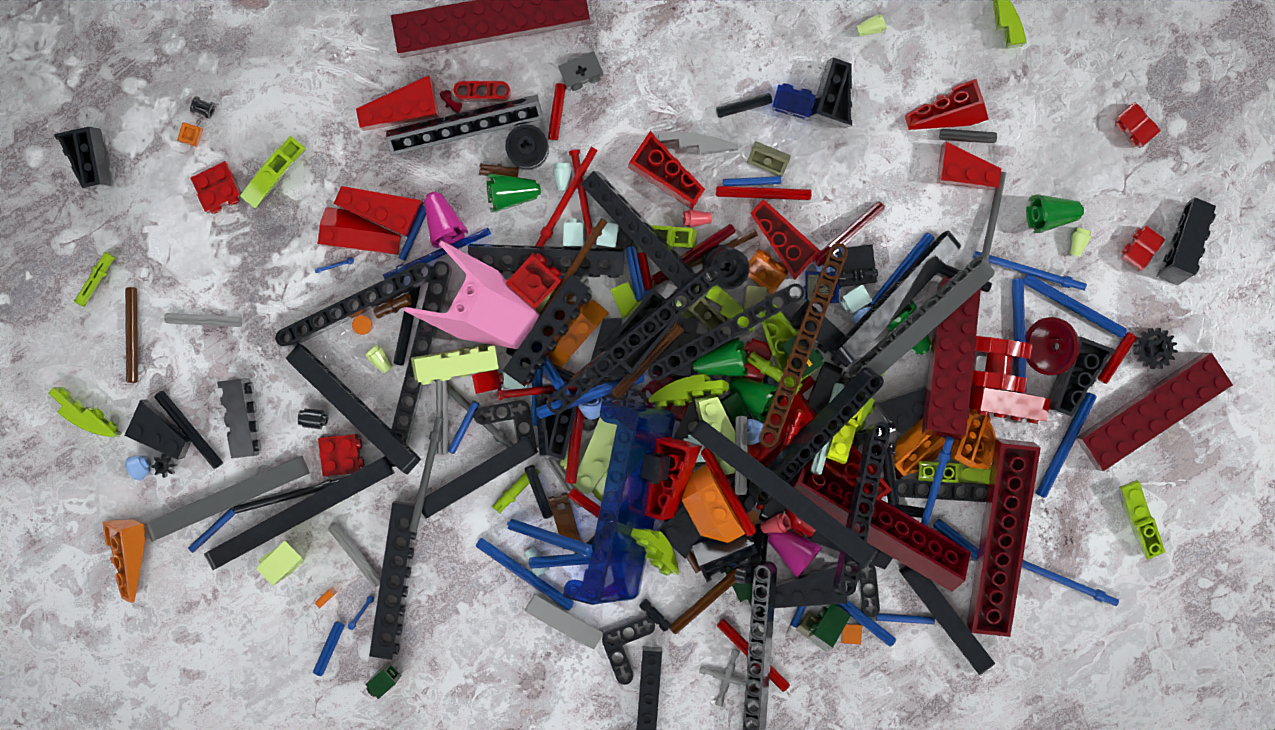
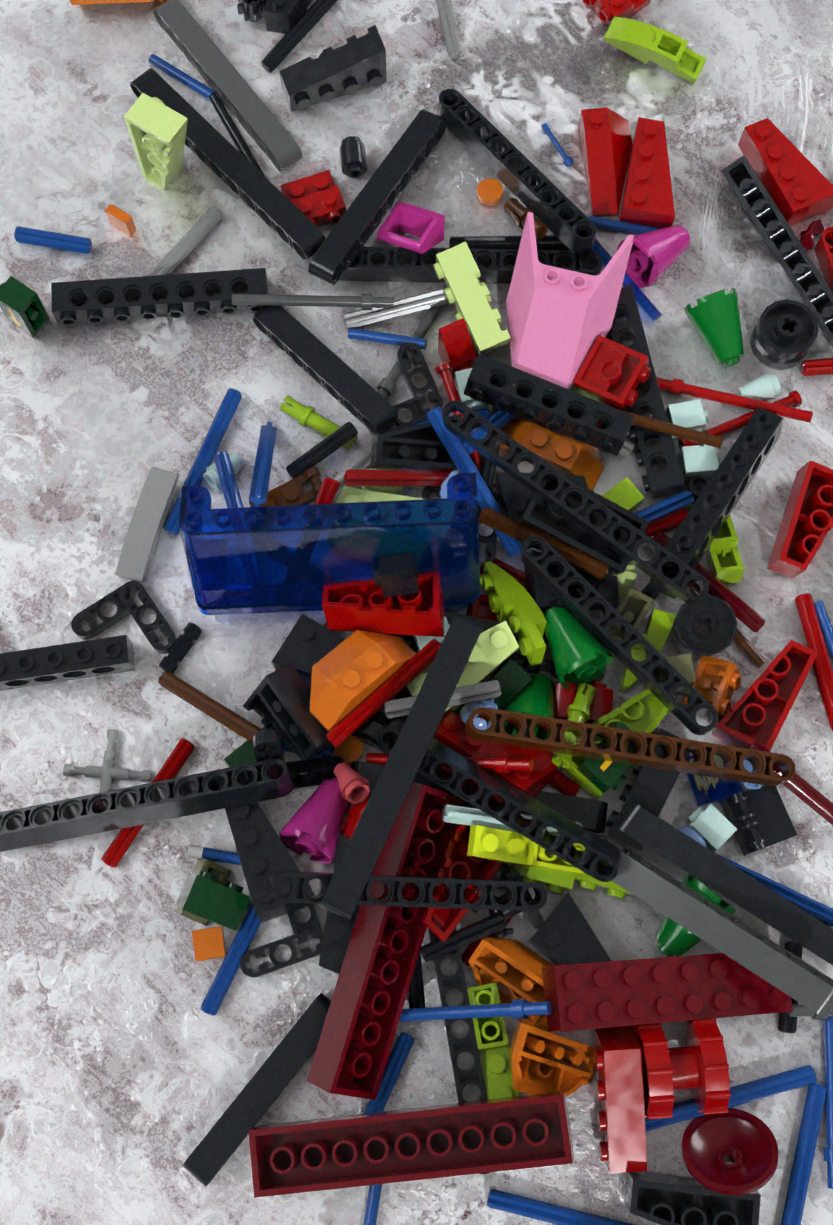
camera: 75 degrees right, 15 degrees down
blue hinge [348,596,374,630] -> none
yellowish green cone [365,344,393,373] -> none
reddish brown pin [479,163,519,177] -> none
lime slope [631,528,679,576] -> none
coral cone [683,209,712,228] -> none
blue bar [876,613,935,625] -> none
none -> dark pink tile [377,202,445,254]

